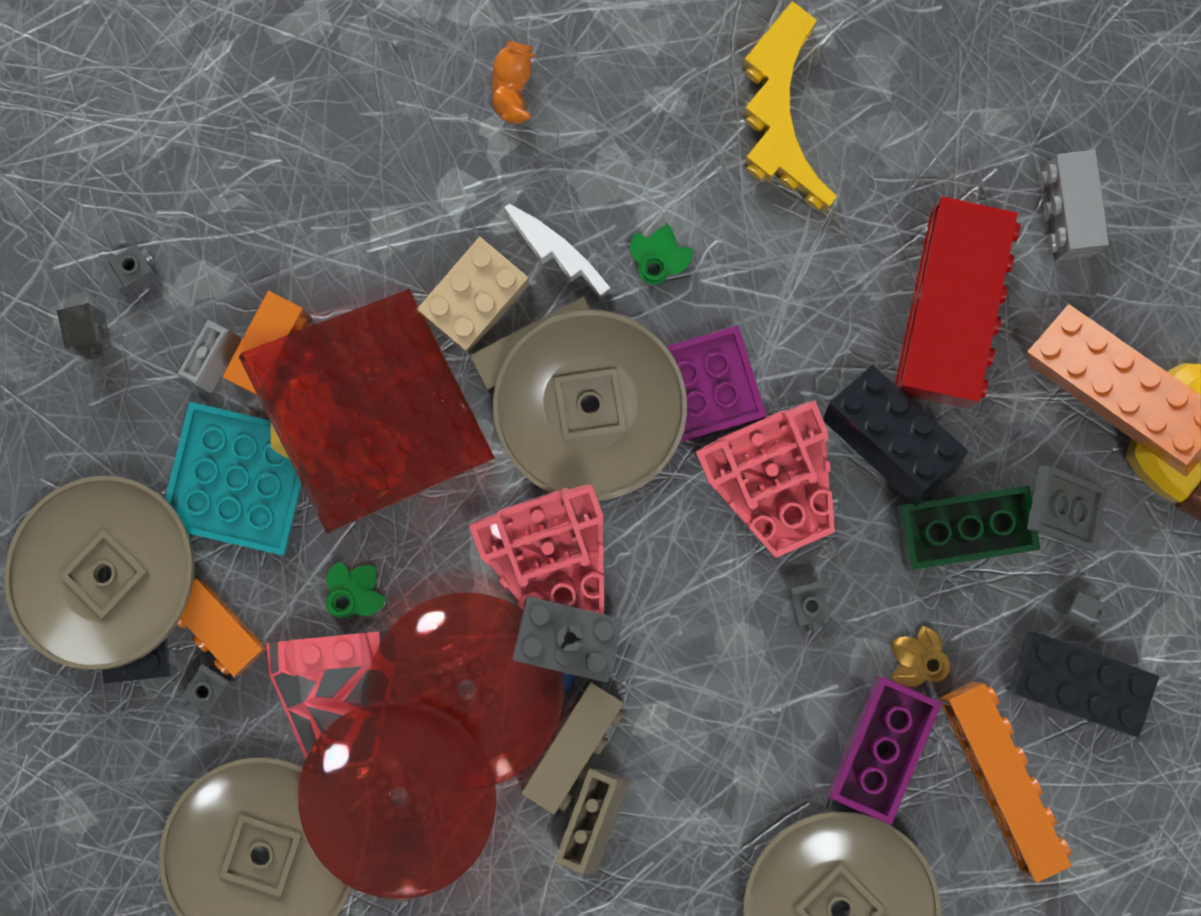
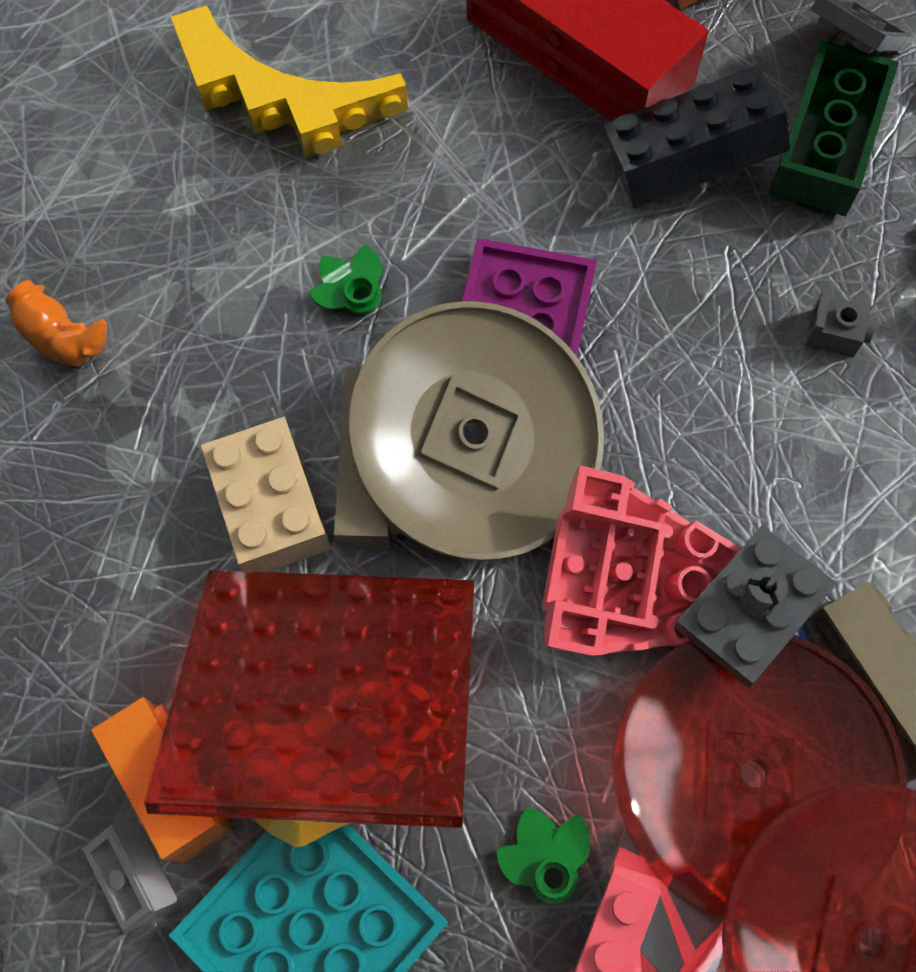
camera: 55 degrees left, 15 degrees down
white slope [504,204,610,300] -> none
coral wedge [696,401,835,558] -> none

